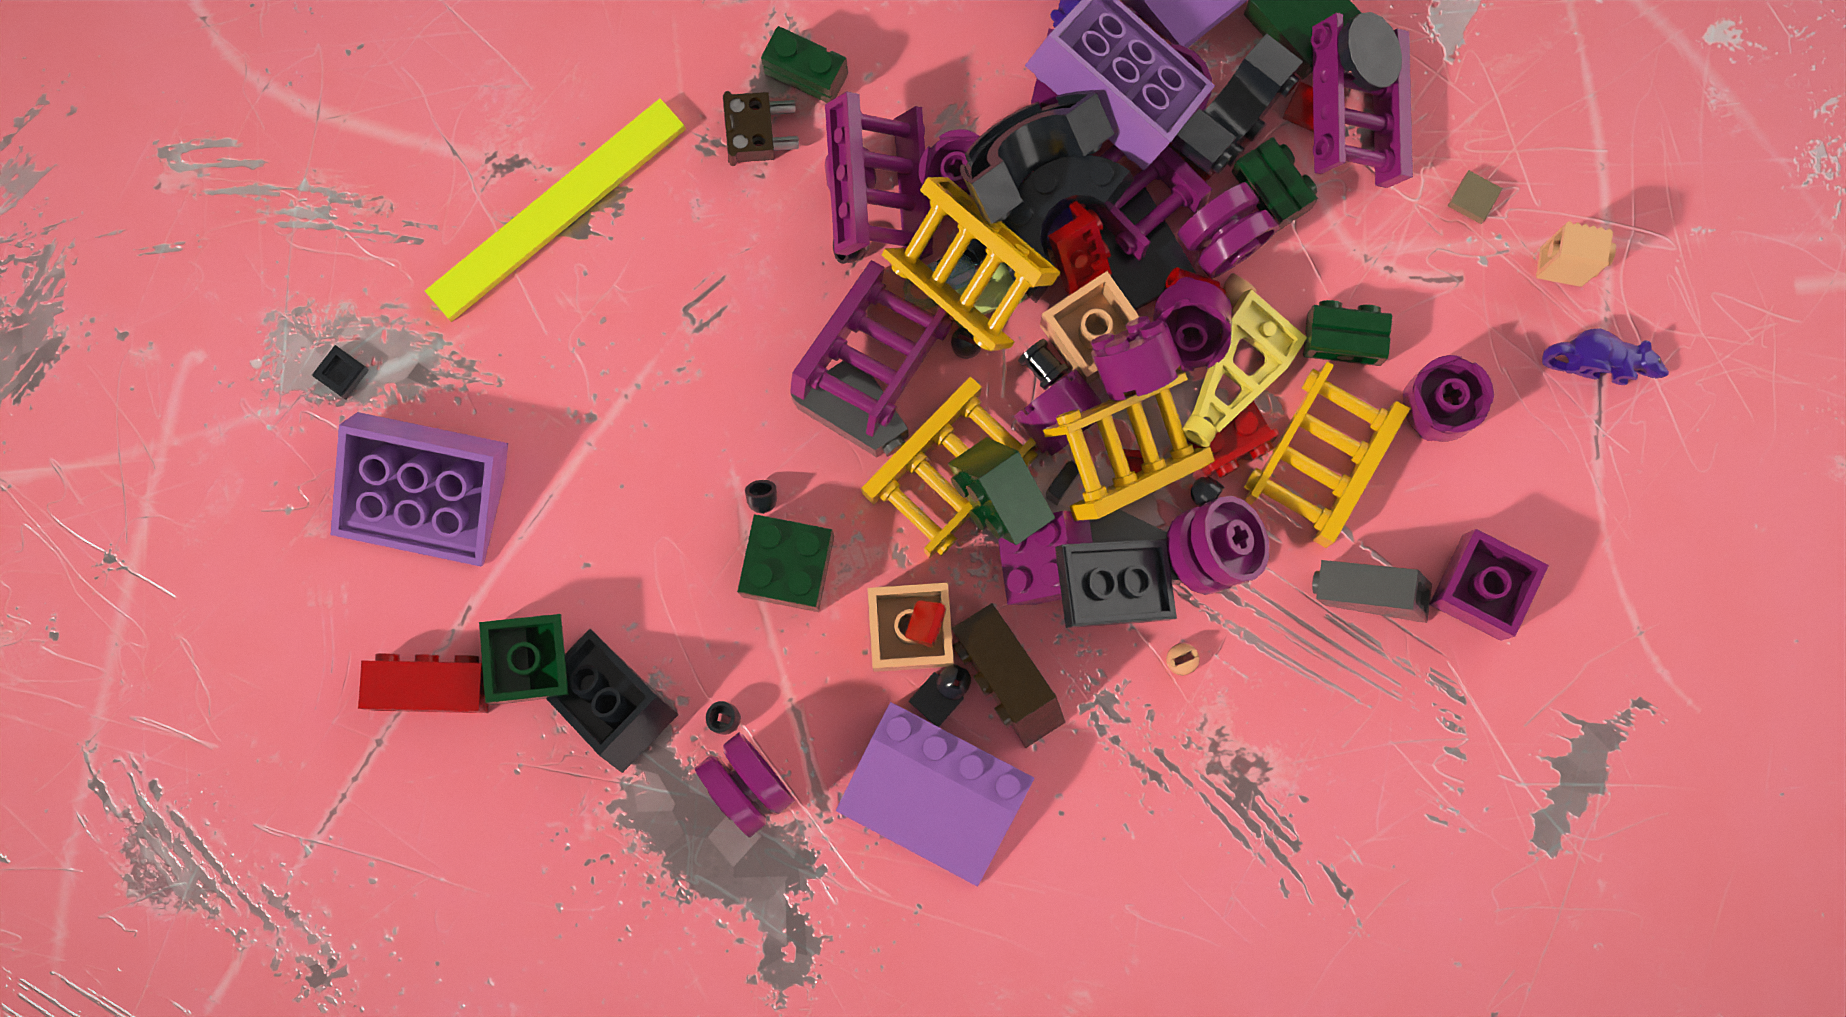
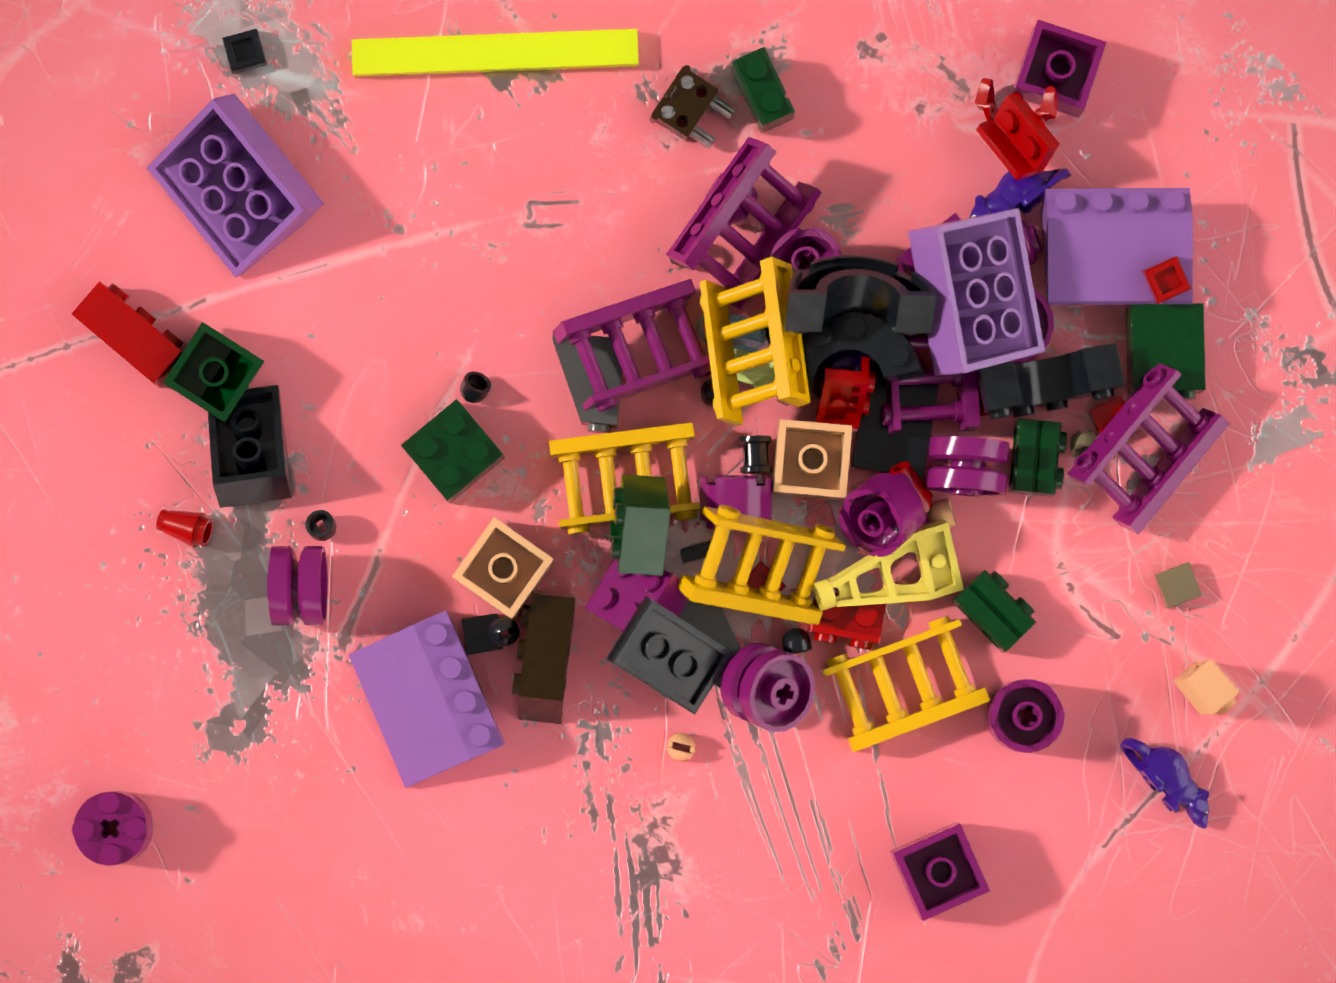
camera: 30 degrees right, 5 degrees up
red slope [905,600,946,647] -> none
magenta brick [1091,316,1184,401] -> none
dark grey slope [1312,560,1432,623] -> none
tile [1338,12,1402,92] -> none
none -> red cone [156,509,213,548]
none -> dark tan hinge [1070,430,1097,459]

